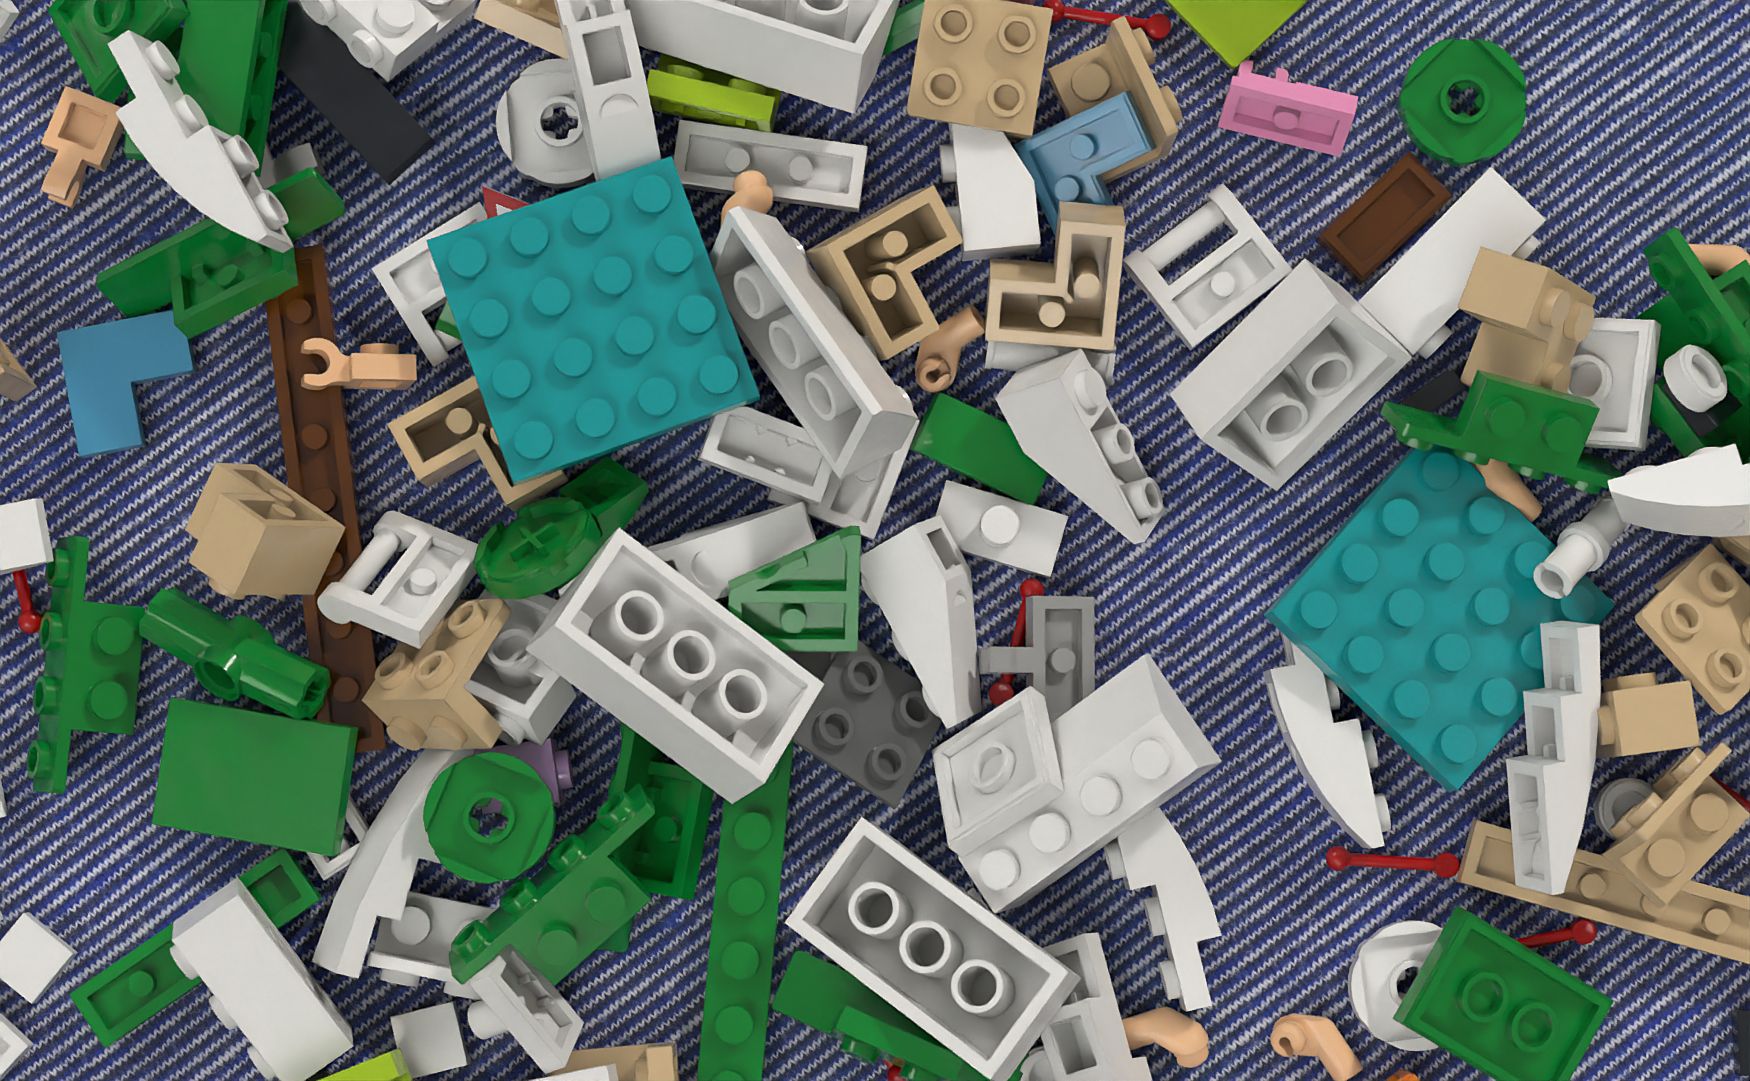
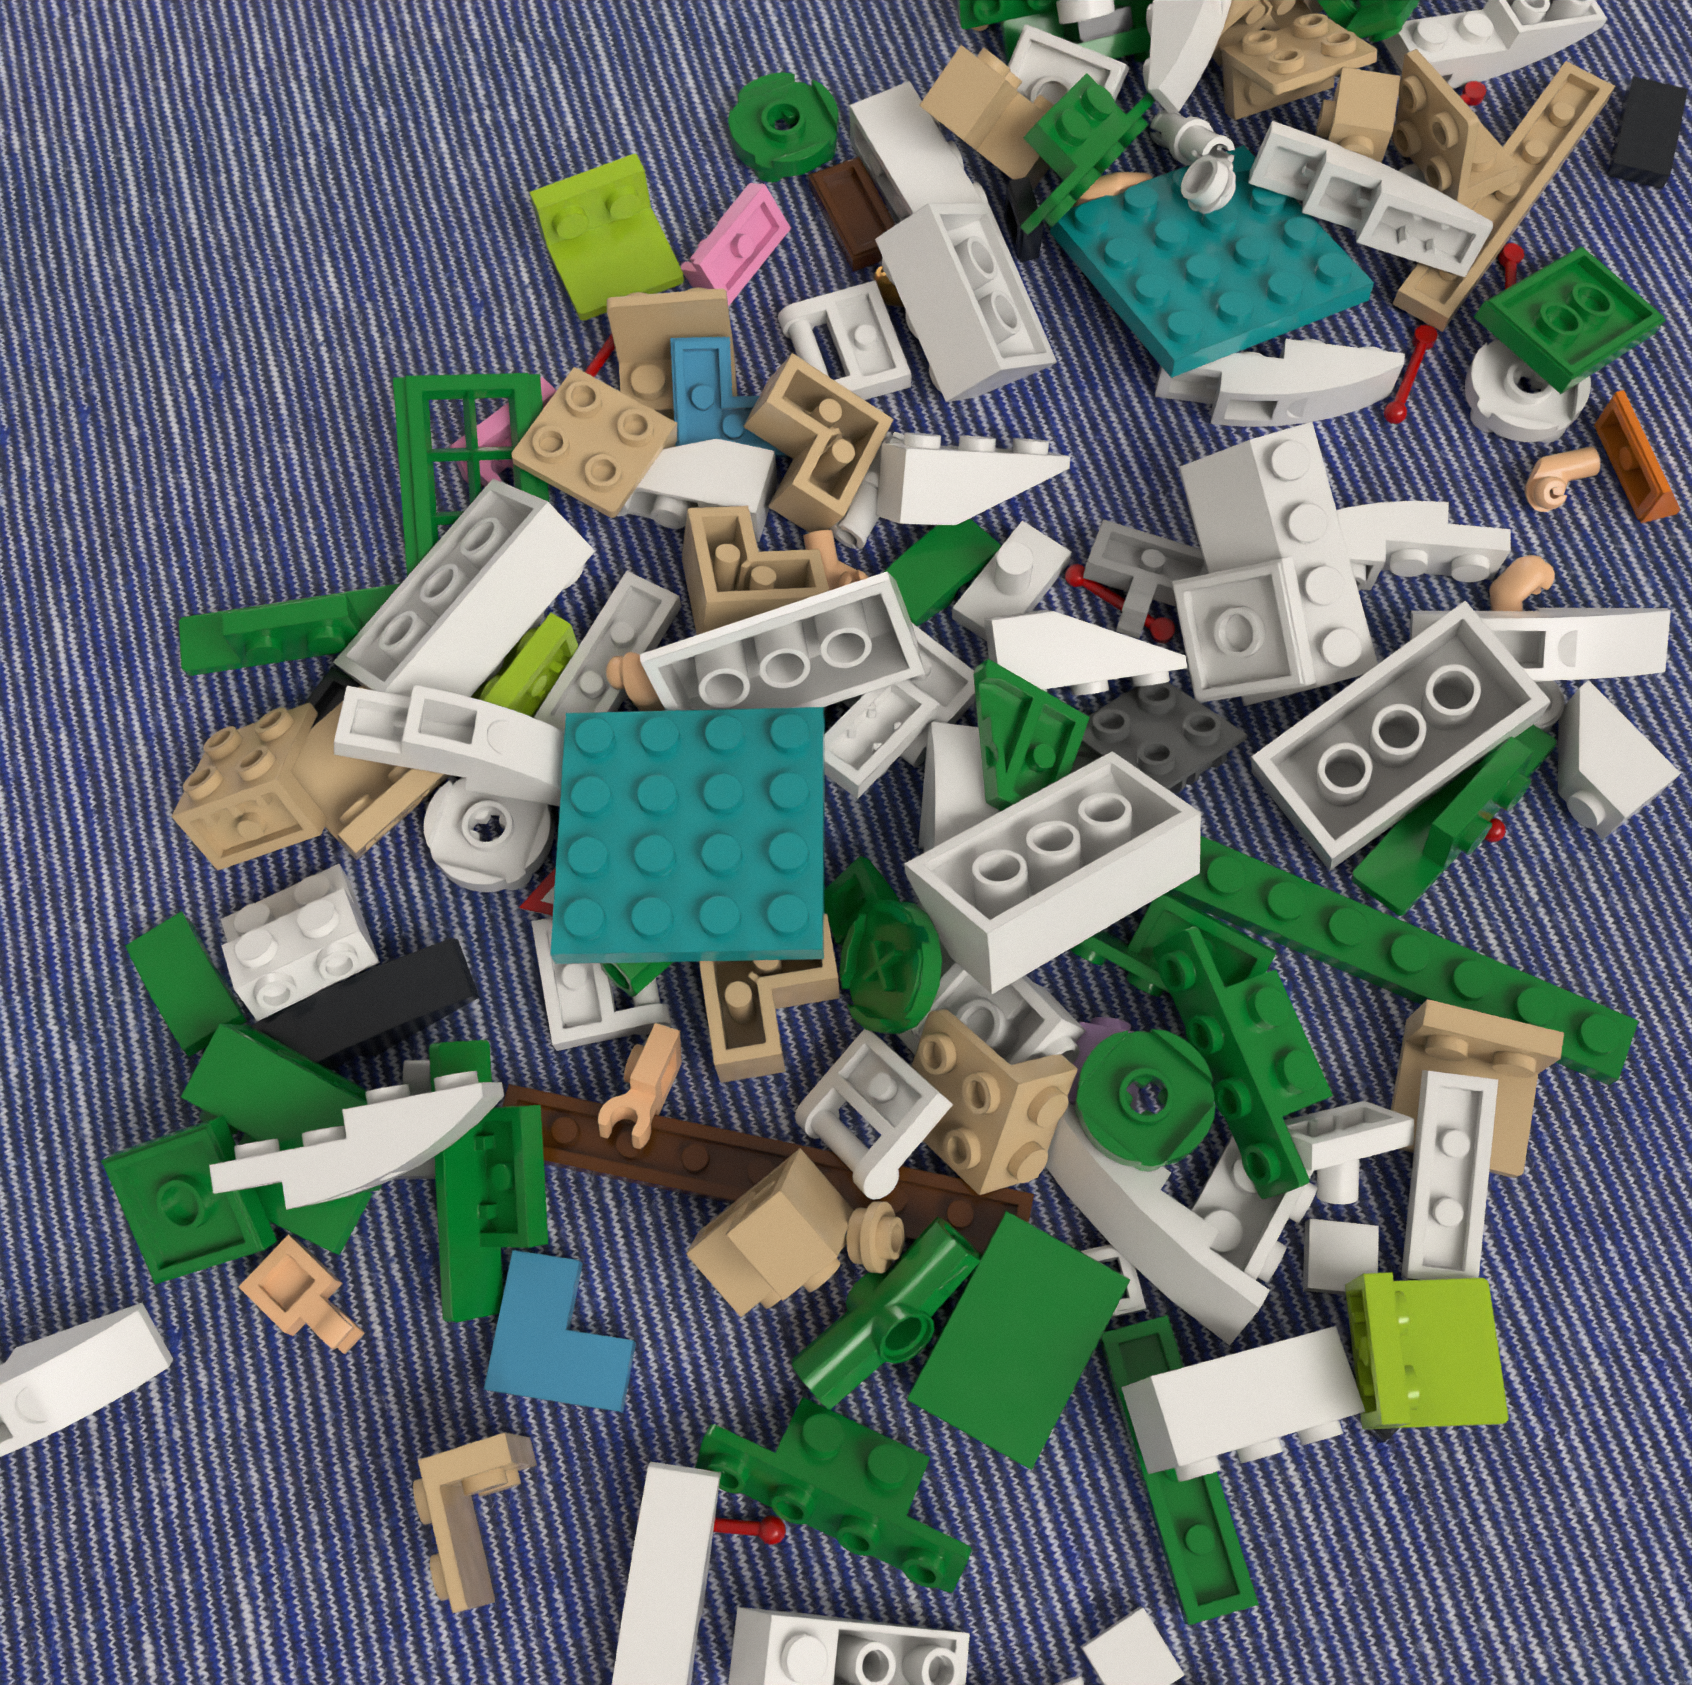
camera: 65 degrees left, 15 degrees down
none -> tan plate [846,1201,905,1273]
none -> white plate [1181,155,1236,214]

